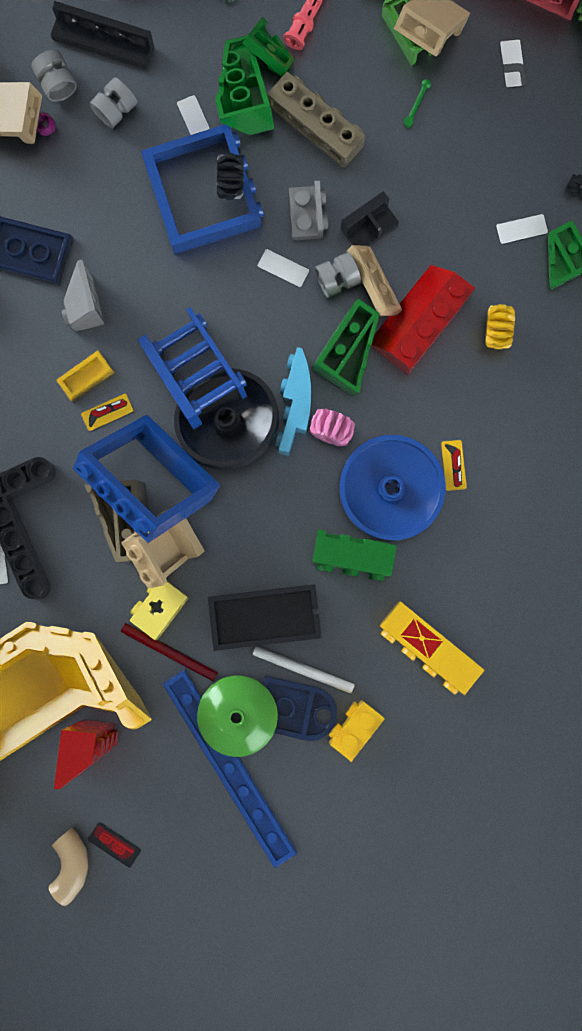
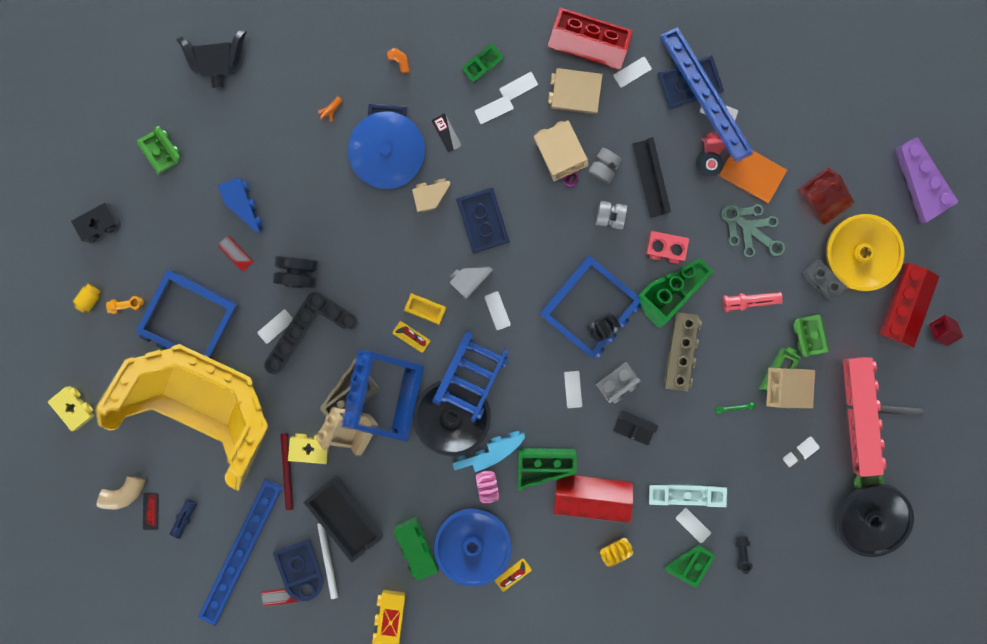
camera: 55 degrees right, 5 degrees up
red slope [54,719,118,790] -> none
white sticker [177,95,210,135] -> none
bright green dish [197,675,278,757] -> none
green wing [242,17,295,77] -> none
light grey wheel [315,252,361,298] -> none
yellow brick [328,700,385,762] -> none
tan tile [347,245,402,316] -> none
none -> dark blue pin [169,499,197,539]
none -> sticker [262,589,299,607]
none -> white sticker [484,291,511,330]
none -> coral brick [645,231,689,264]
none -> light aqua slope [649,485,727,507]

